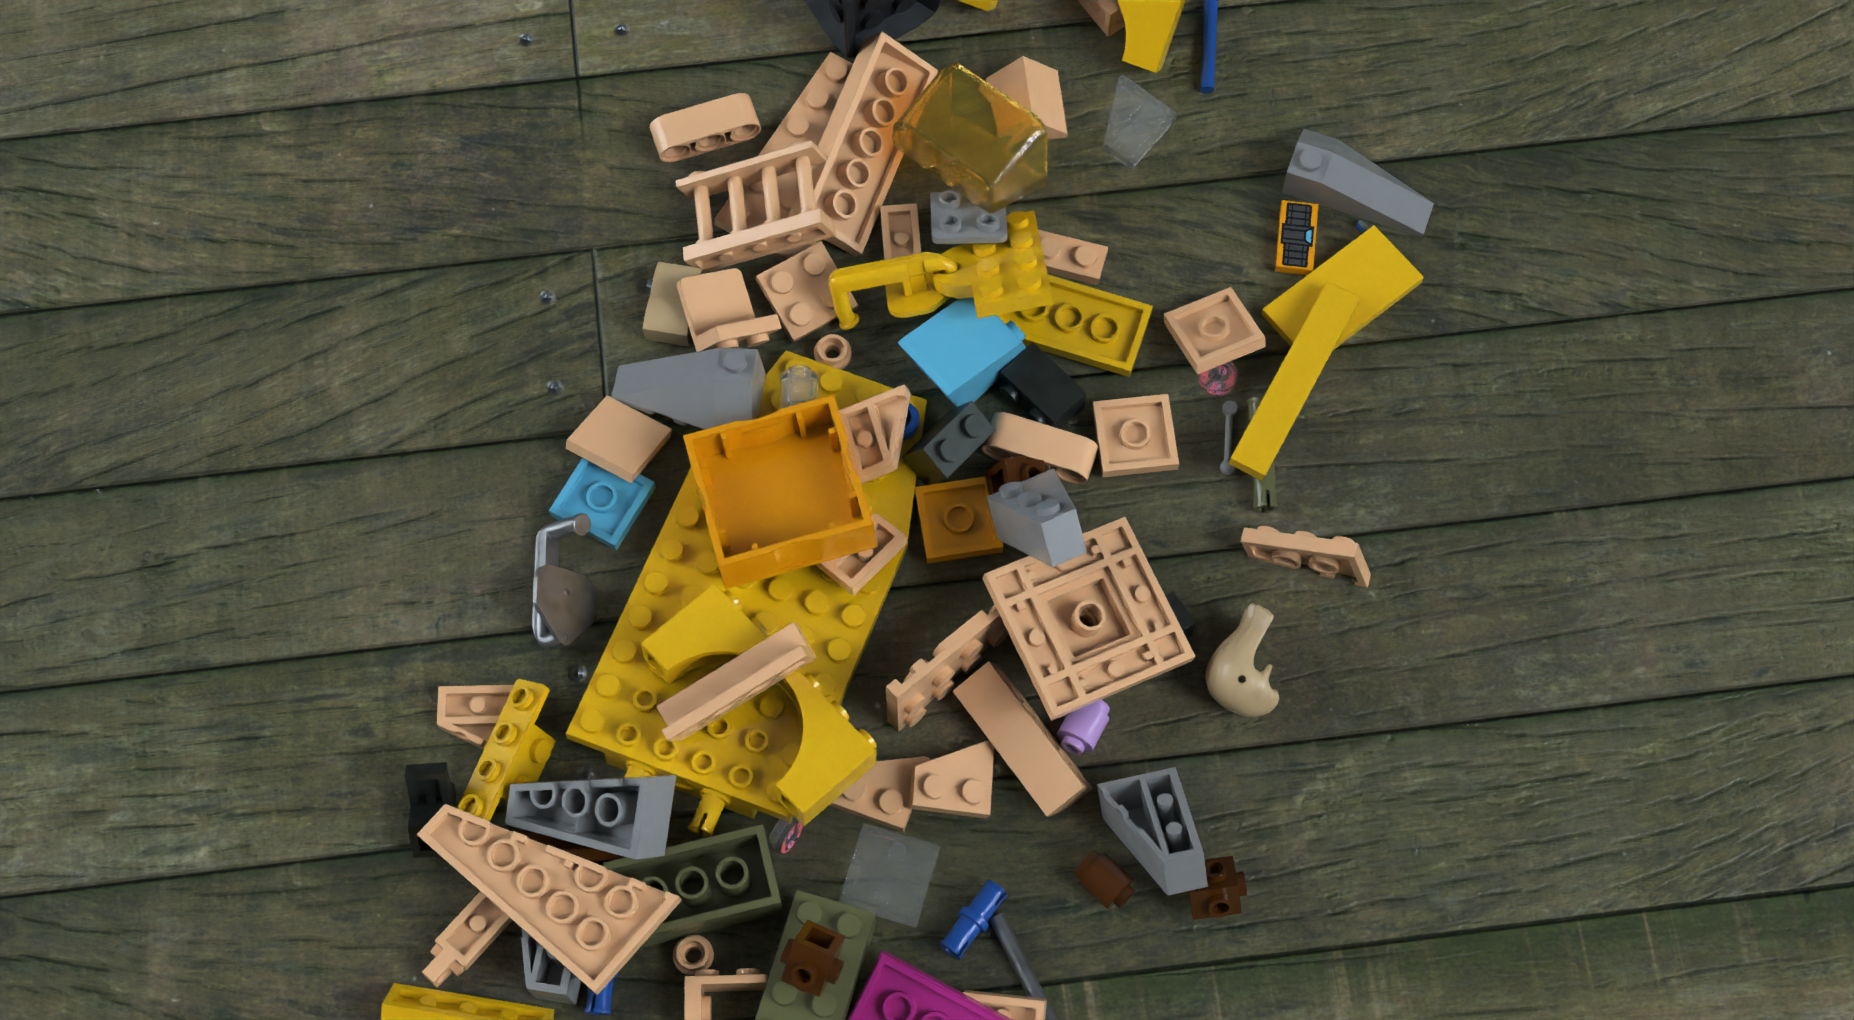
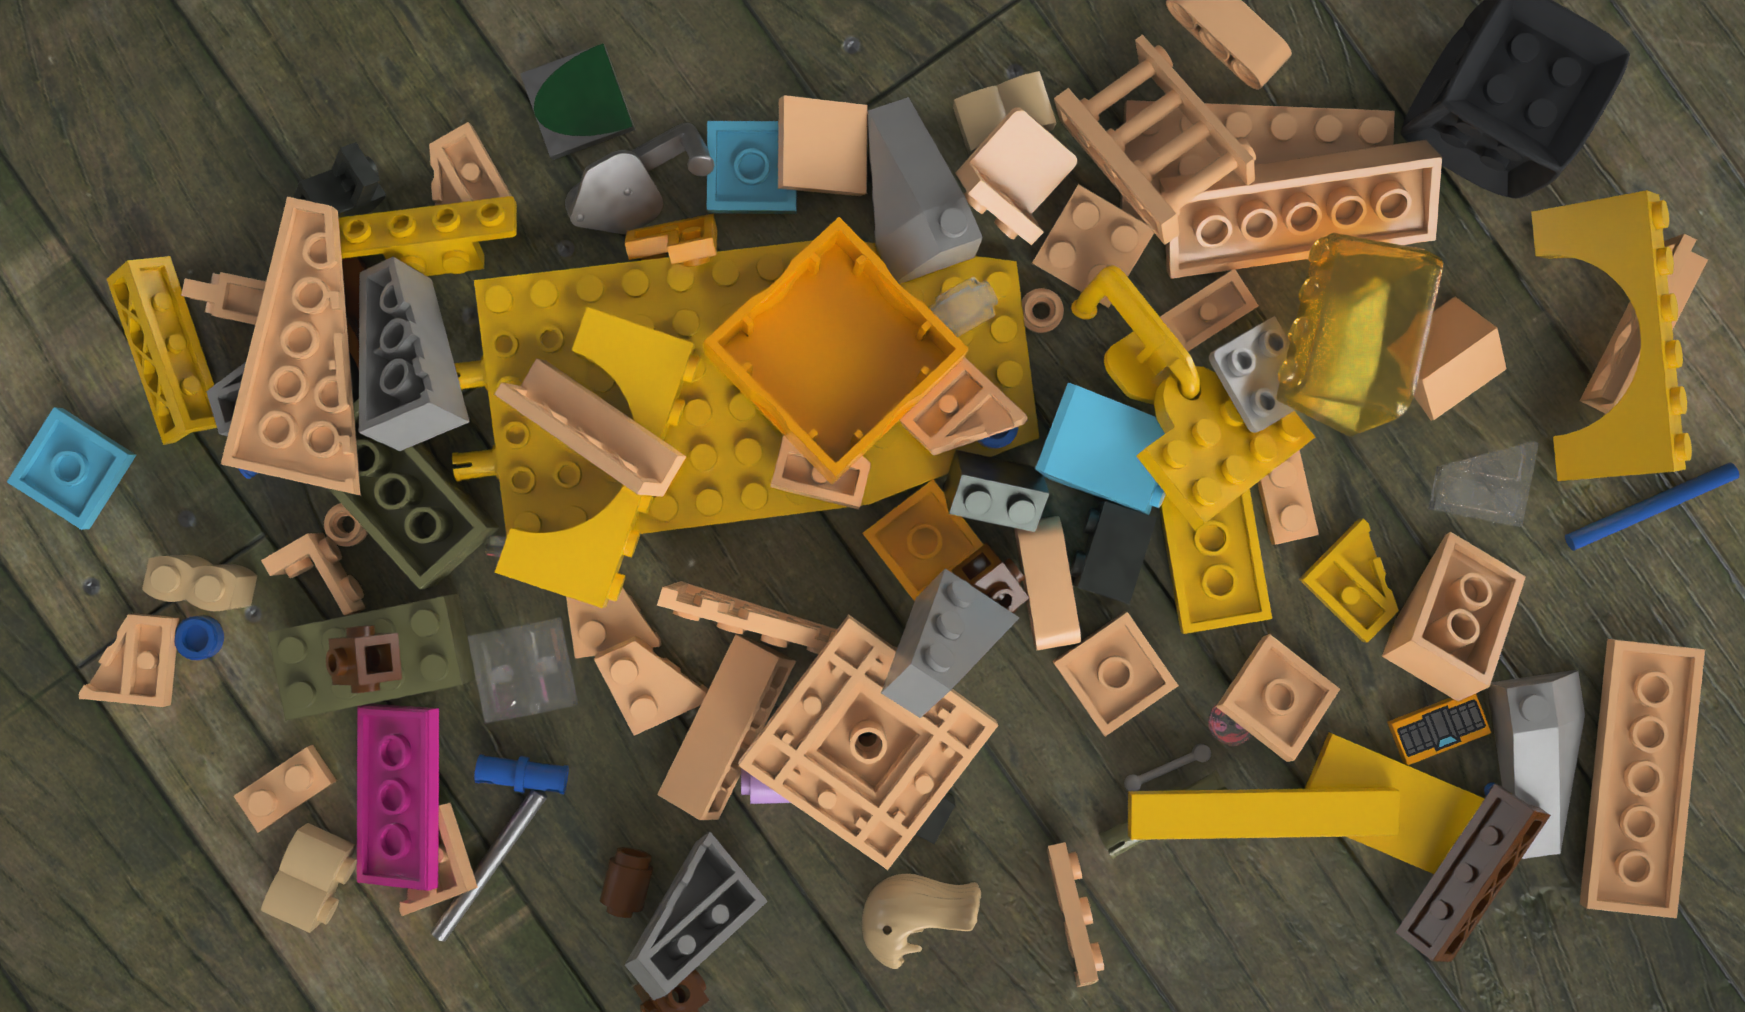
camera: 60 degrees right, 20 degrees up
none -> dark green tile [520,43,636,160]
none -> light orange plate [625,213,718,267]
none -> yellow wing [1299,518,1399,643]
none -> light nougat slope [1382,532,1526,701]
none -> reddish brown fence [1395,784,1551,962]
none -> light nougat plate [1579,639,1705,918]

